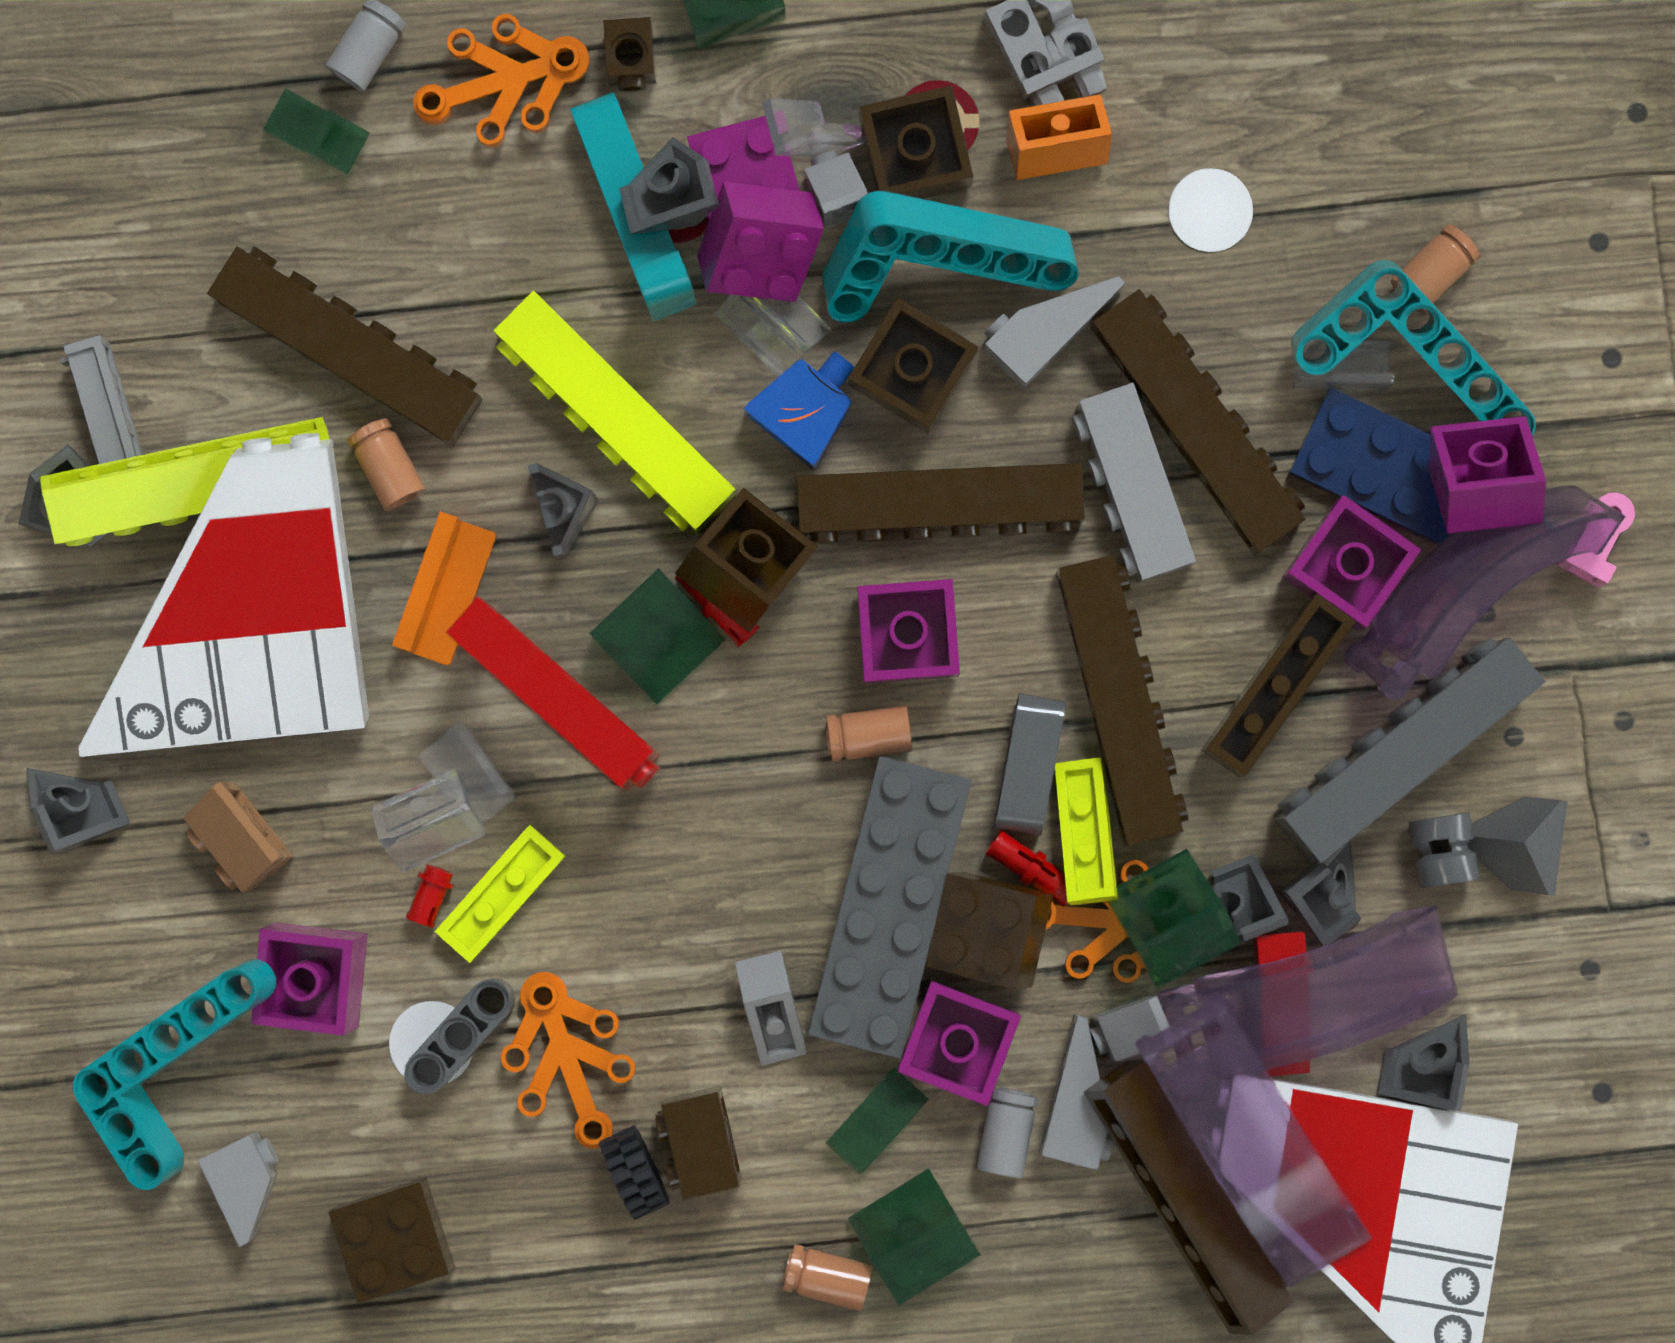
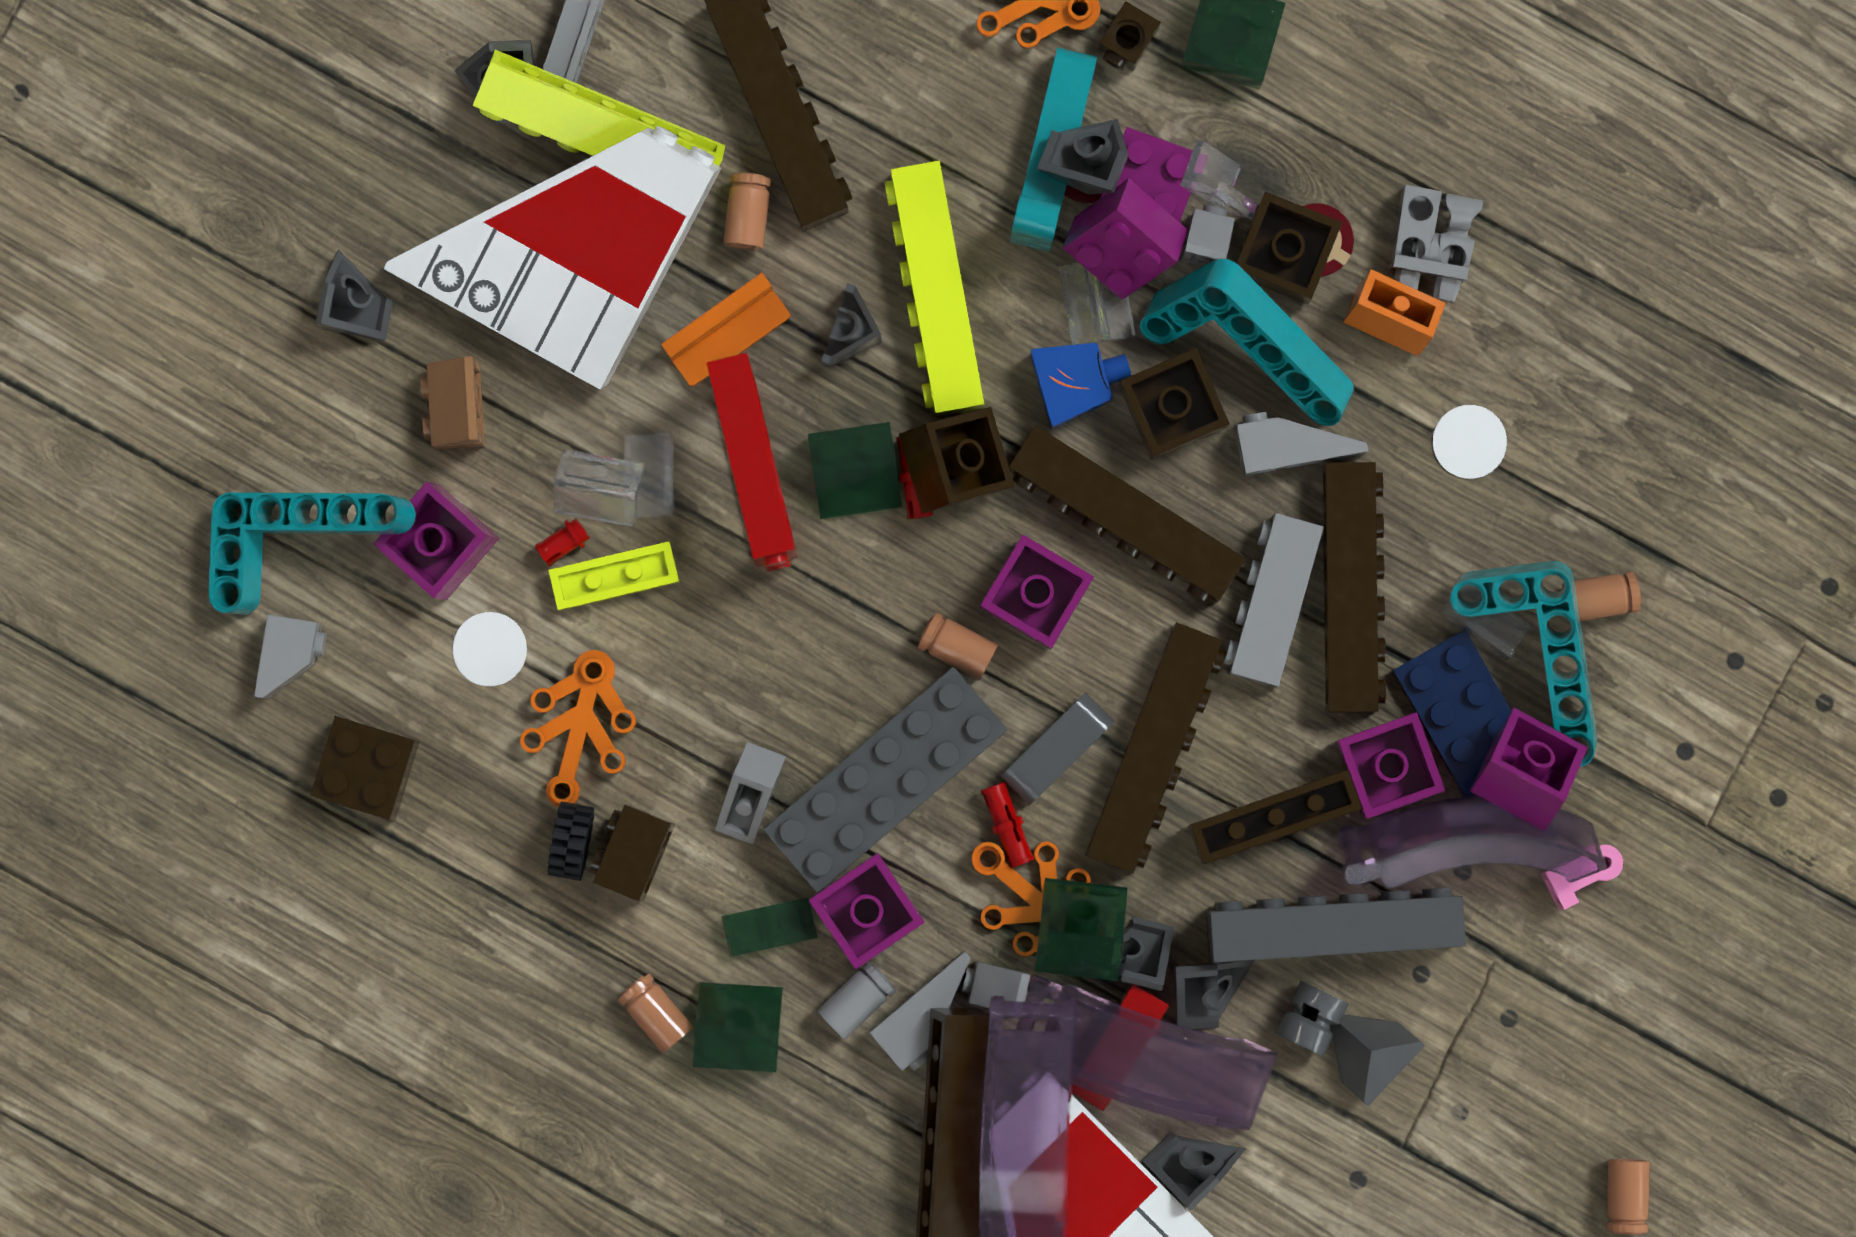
camera: 35 degrees right, 0 degrees up
dark grey beam [404,978,516,1094] -> none
dark brown brick [926,872,1053,990] -> none
neon yellow plate [1055,757,1118,906] -> none

